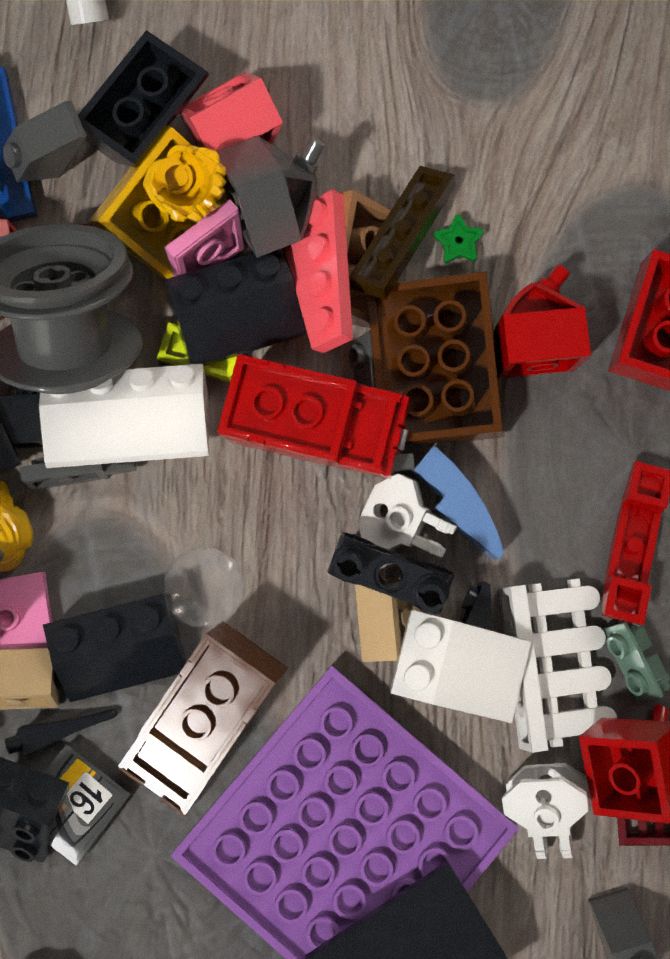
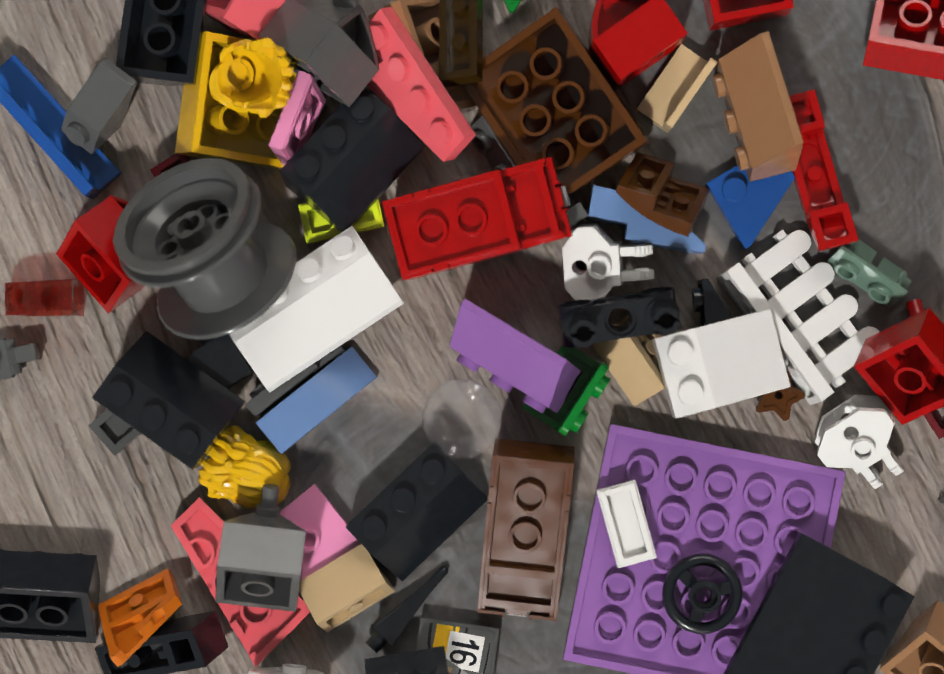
camera: 25 degrees left, 5 degrees up
none -> medium blue slope [256,347,377,454]
none -> medium lavender slope [449,299,582,414]
none -> green bracket [522,344,611,436]
none -> white tile [596,479,657,568]
none -> reddish brown slope [616,152,709,237]
none -> tan panel [636,44,717,133]
none -> black piece [662,554,743,634]
none -> blue wing [705,166,795,250]
none -> medium nougat slope [712,31,804,182]
none -> reddish brown plate [755,369,805,421]

